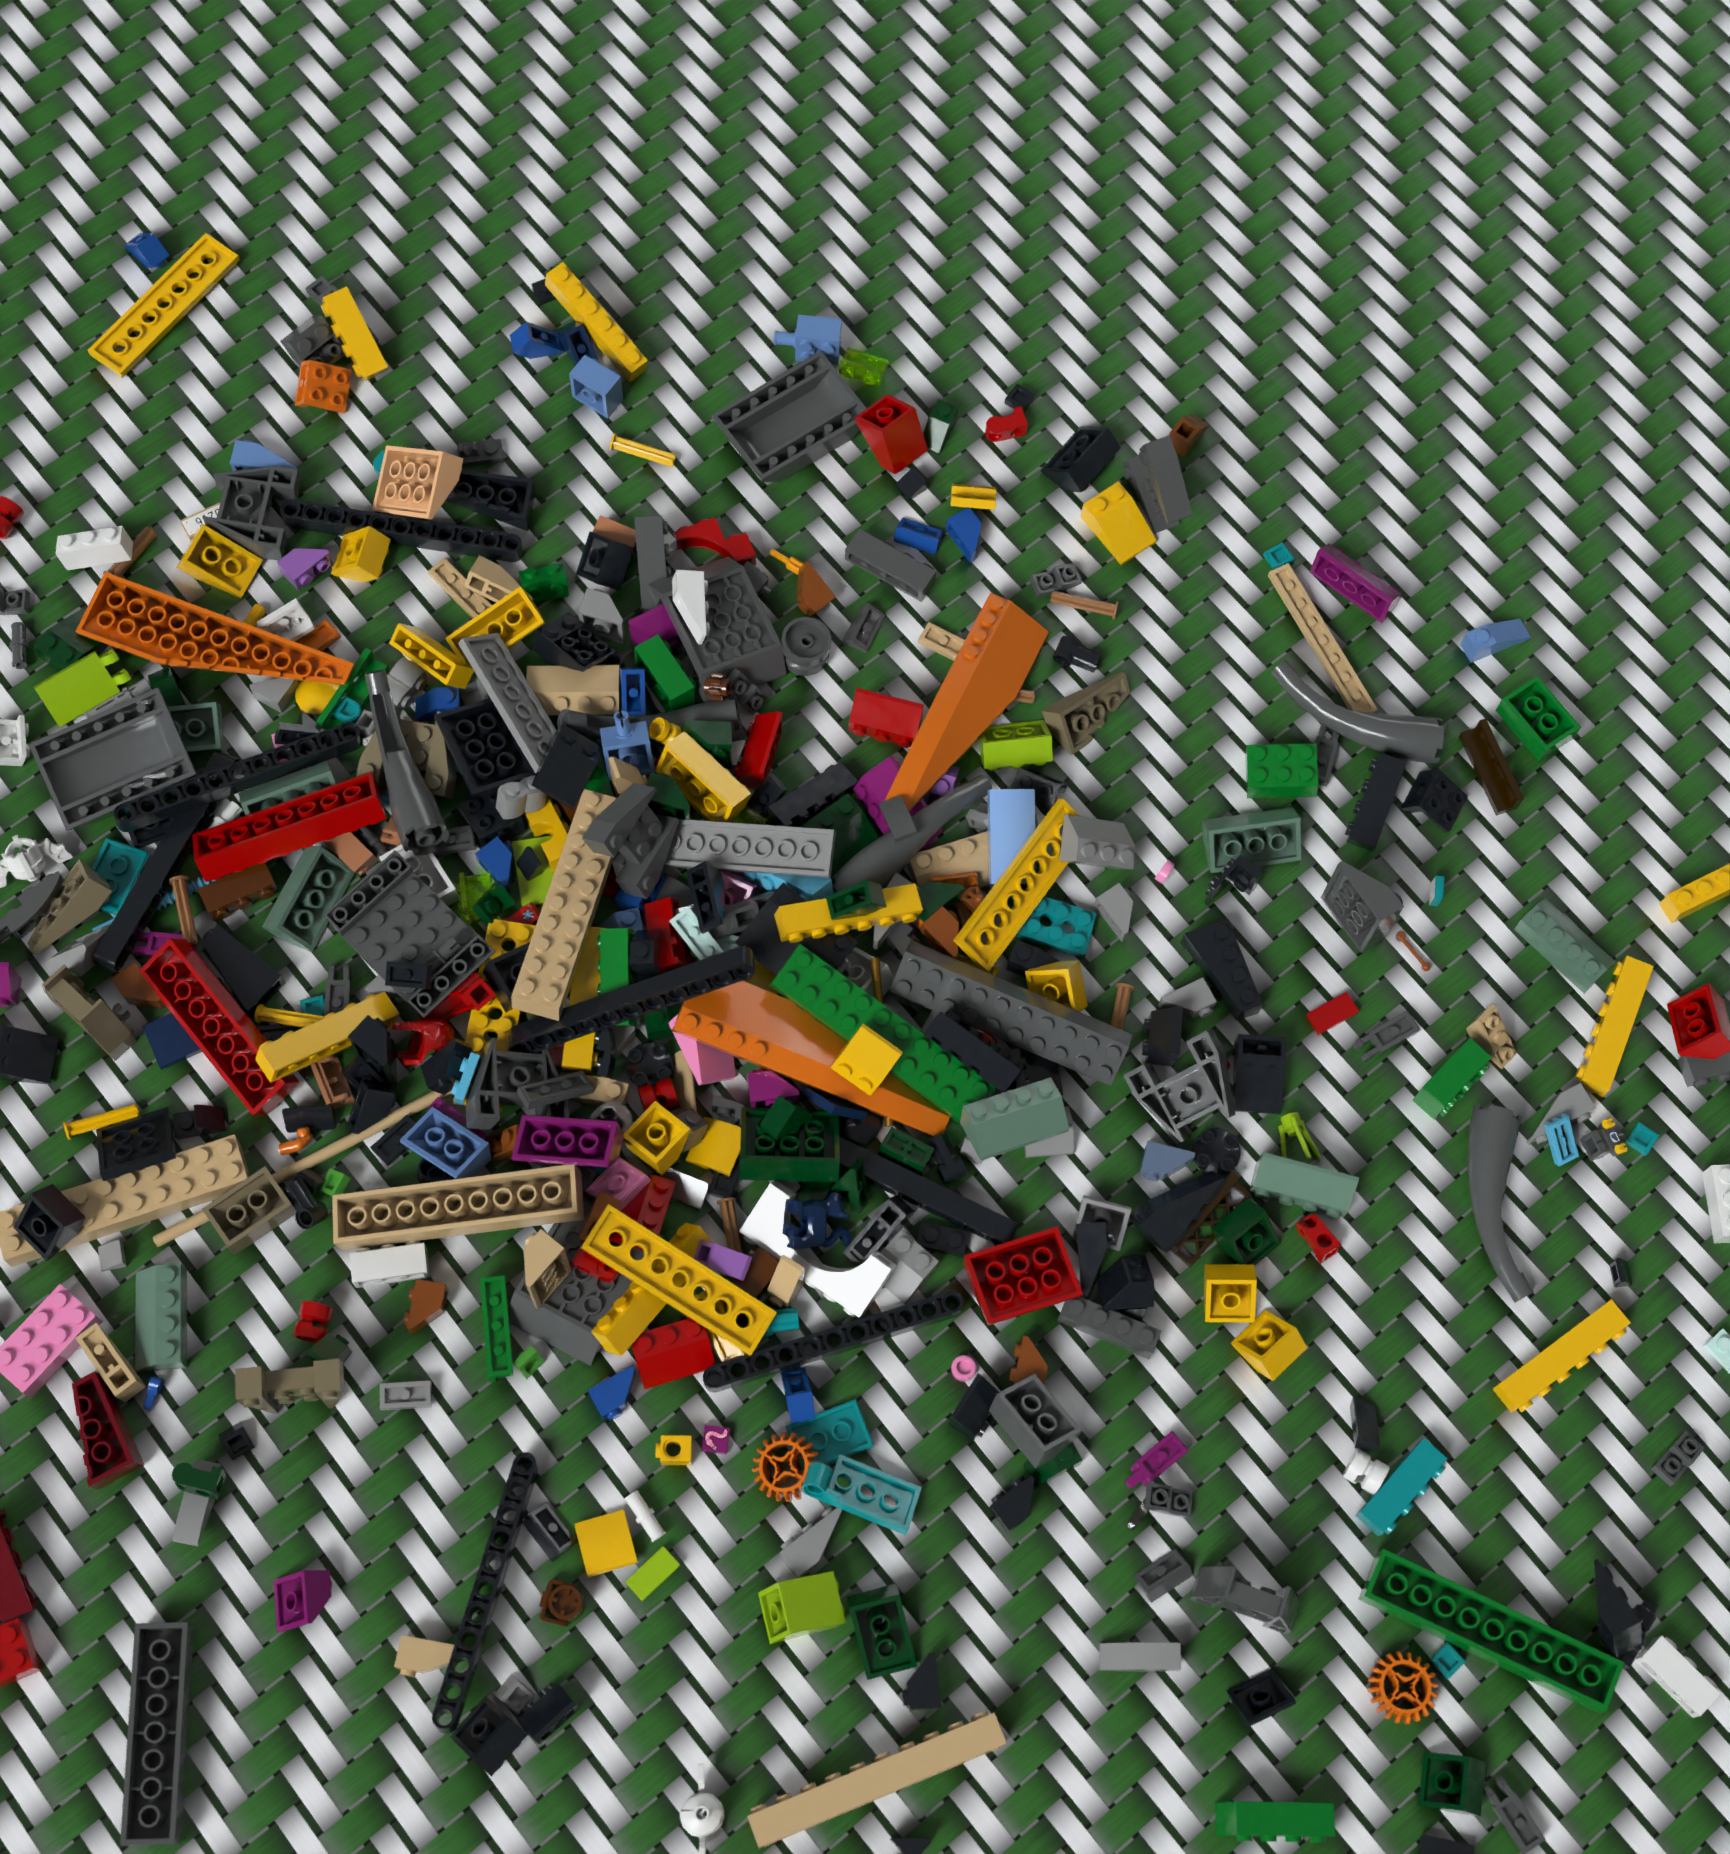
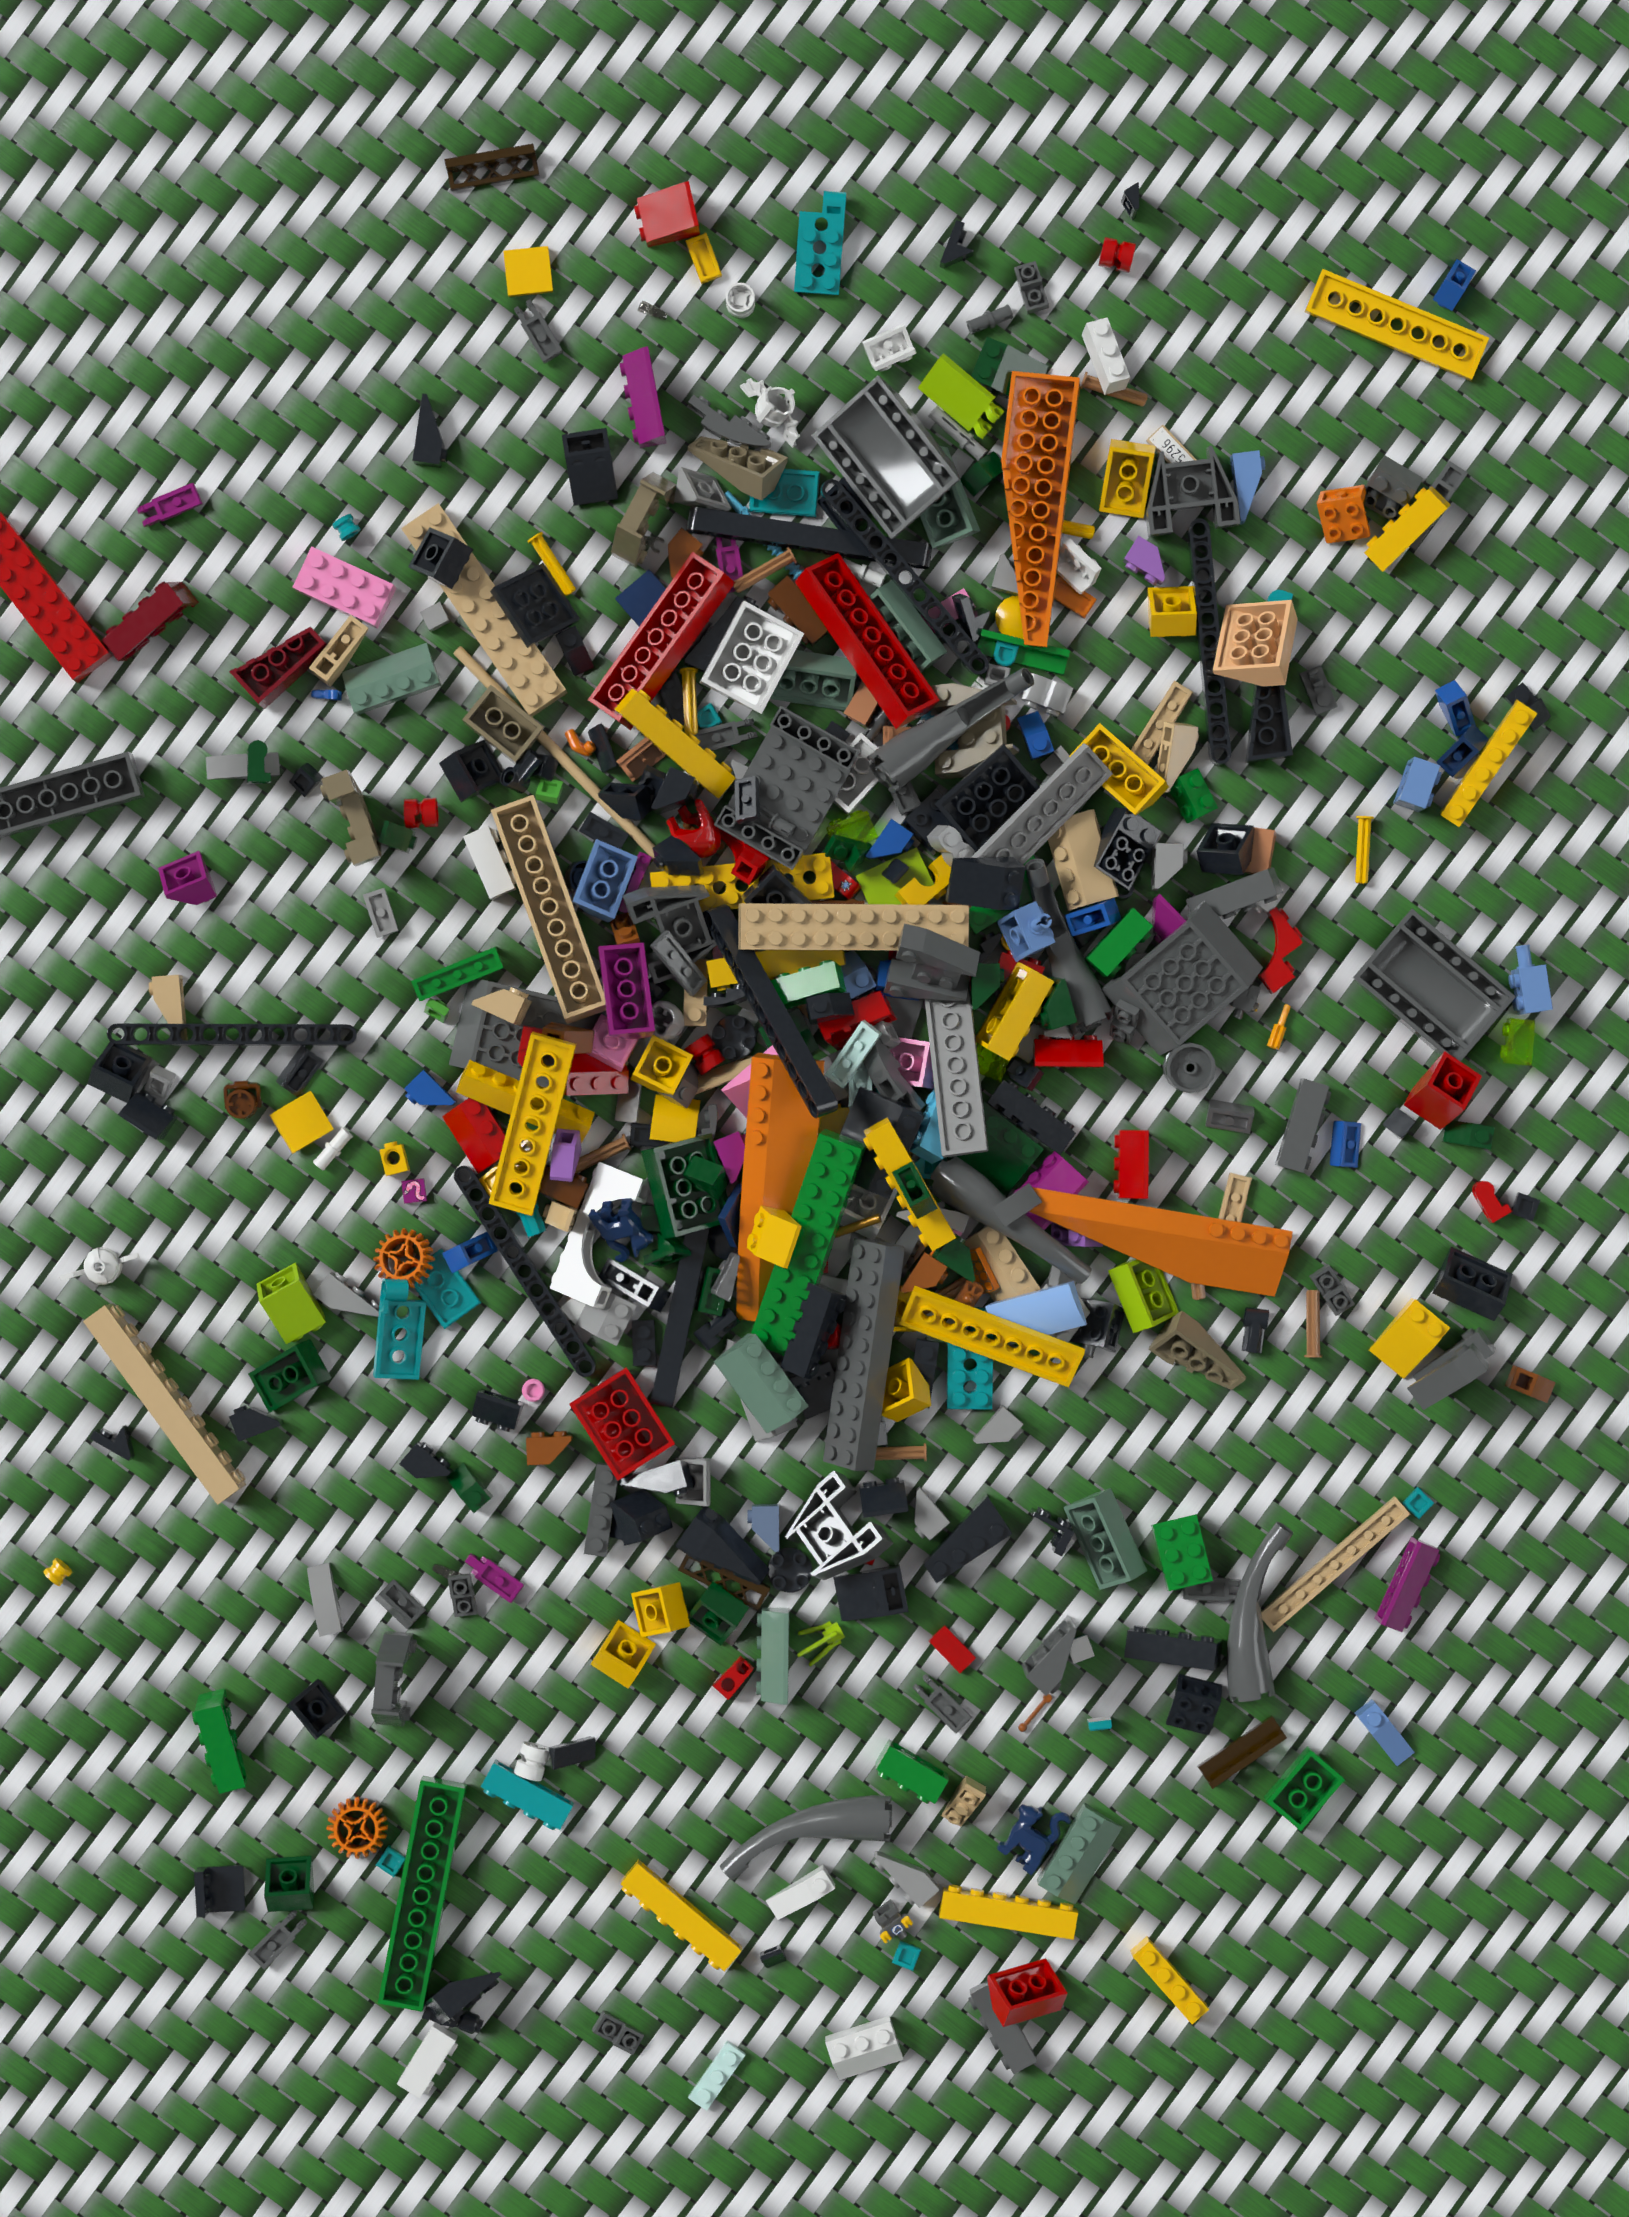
camera: 75 degrees right, 20 degrees up
yellow brick [389,623,474,689] -> none
dark orange slope [404,1279,449,1334] -> none
medium azure plate [451,1052,480,1105] -> none
tan slope [608,757,648,798] -> none
lime tile [625,1546,681,1602] -> none
yellow wheel [648,717,681,745] -> none
white slope [672,570,710,645] -> none
black slope [686,861,726,934] -> none
reddish brown gear [704,672,731,701] -> none
dark orange slope [796,561,836,617] -> none
blue slope [946,507,982,563] -> none
yellow slope [951,483,996,510] -> none
dark grey slope [989,1374,1082,1468] -> none
light grey slope [1060,814,1135,870] -> none
bright pink tile [1154,860,1175,883] -> none
medium azure tile [1544,1113,1579,1167] -> none
none -> black slope [439,740,503,802]
none -> white slope [699,601,804,714]
none -> flat silver slope [711,1252,740,1302]
none -> white slope [766,1865,835,1920]
none -> dark blue animal [997,1804,1072,1875]

